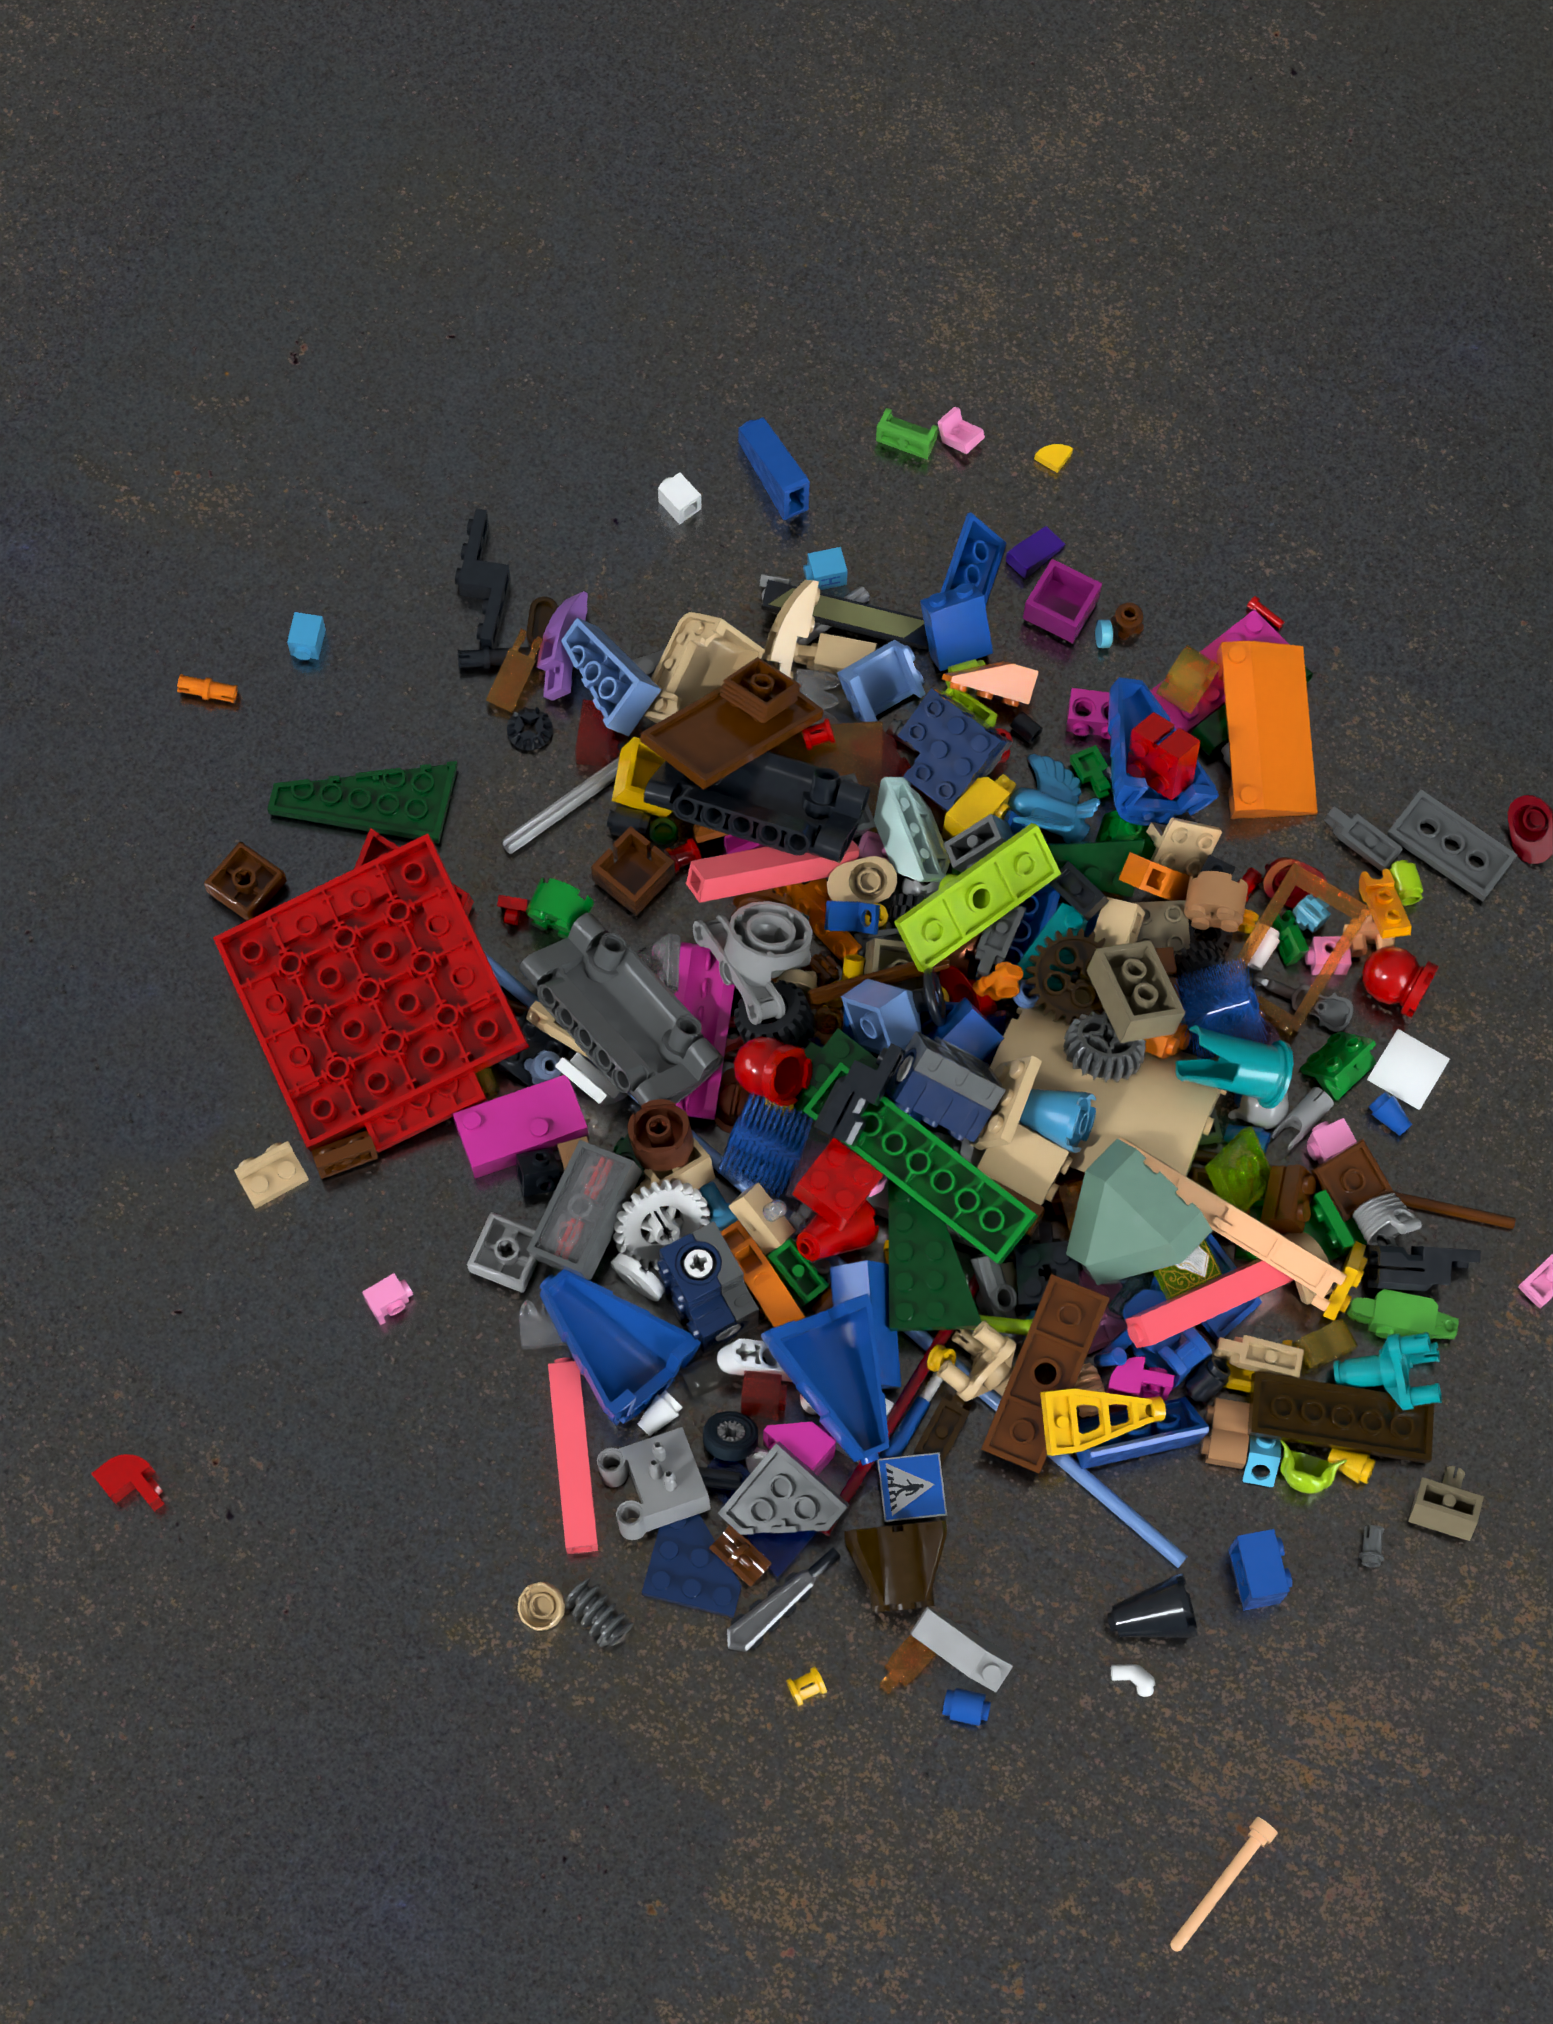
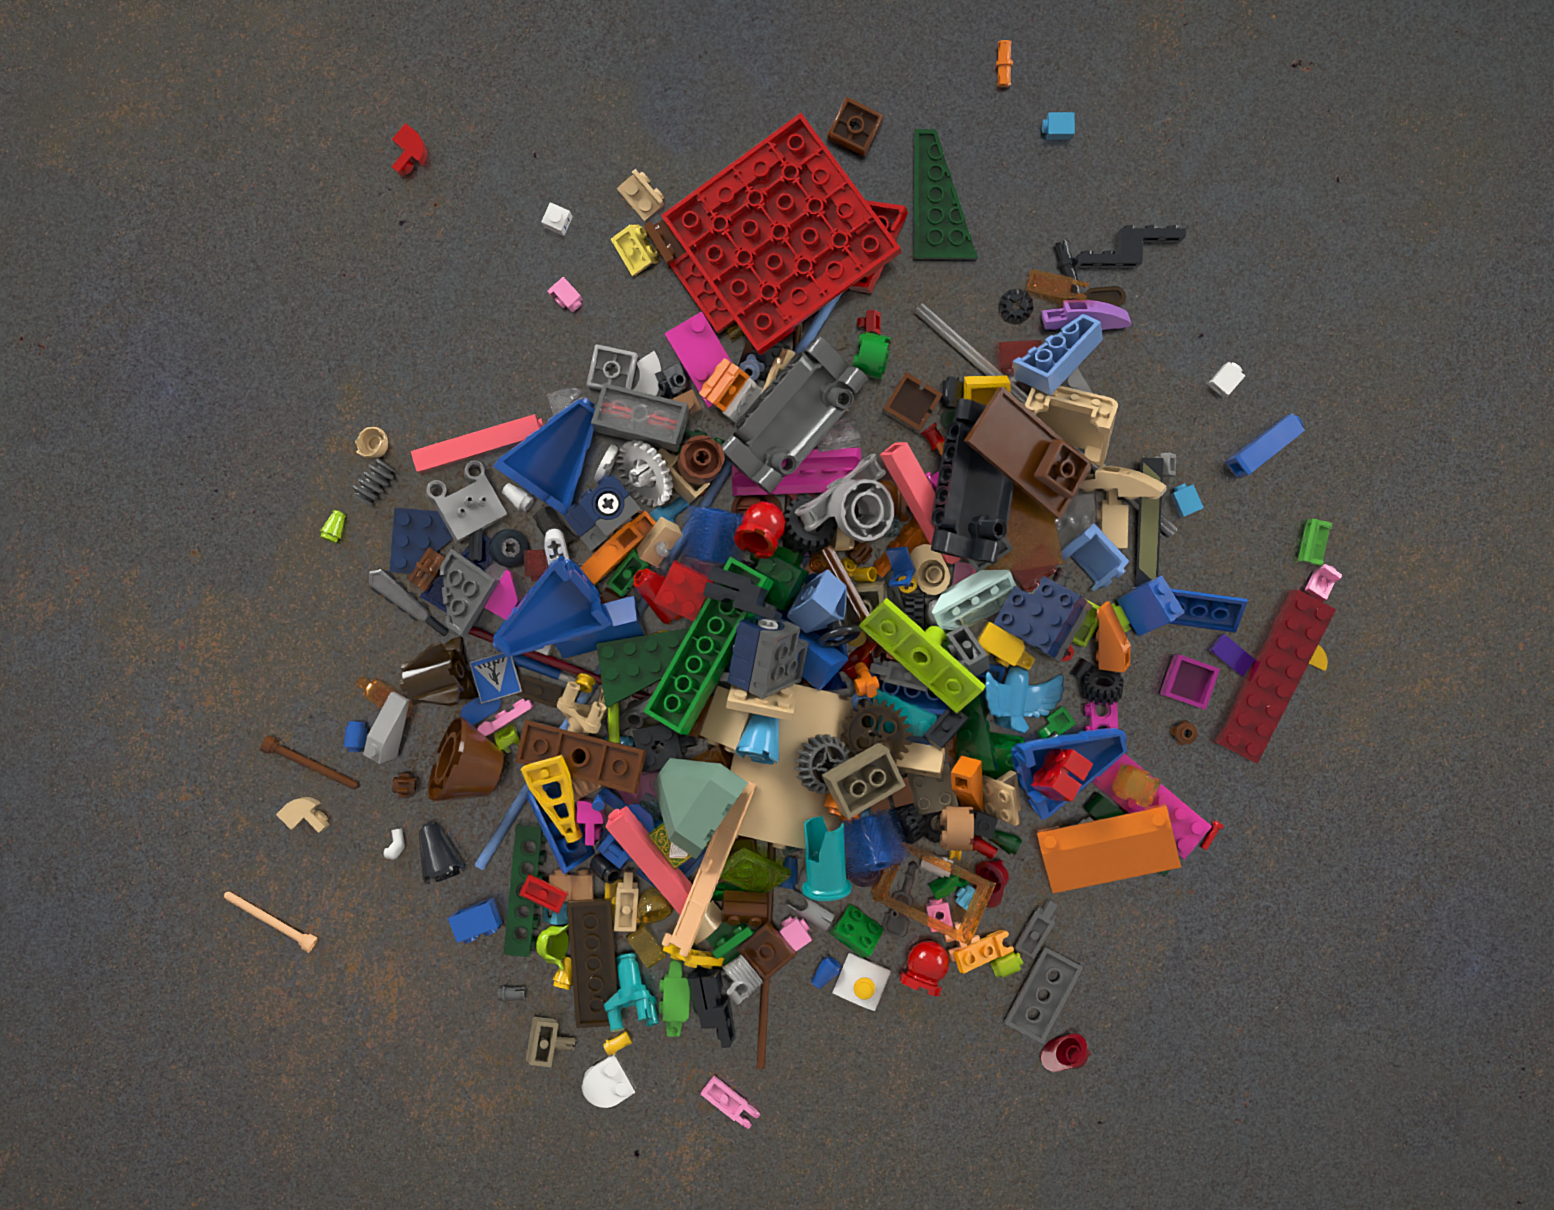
camera: 85 degrees right, 20 degrees up
yellow bush [786,1666,827,1707] -> none
red bush [802,718,836,751] -> none
medium azure tile [1095,619,1113,648] -> none
none -> reddish brown piece [260,735,359,790]
none -> tan brick [276,797,330,833]
none -> lime cone [320,510,346,543]
none -> reddish brown gear [392,772,417,799]
none -> reddish brown cone [428,717,504,801]
none -> blue tile [461,697,502,725]
none -> bright pink hinge [478,698,535,736]
none -> lime tile [494,723,520,753]
none -> dark green brick [503,823,547,957]
none -> red plate [519,874,568,913]
none -> white brick [541,202,572,236]
none -> white slope [581,1055,635,1108]
none -> yellow pin [603,1031,632,1056]
none -> light yellow bracket [611,224,660,276]
none -> white tile [633,351,661,409]
none -> clear yellow hat [637,890,674,925]
none -> orange brick [699,358,750,412]
none -> yellow plate [854,977,875,1000]
none -> dark green cone [989,829,1022,855]
none -> black tyre [1083,667,1124,706]
none -> dark red brick [1213,589,1336,764]

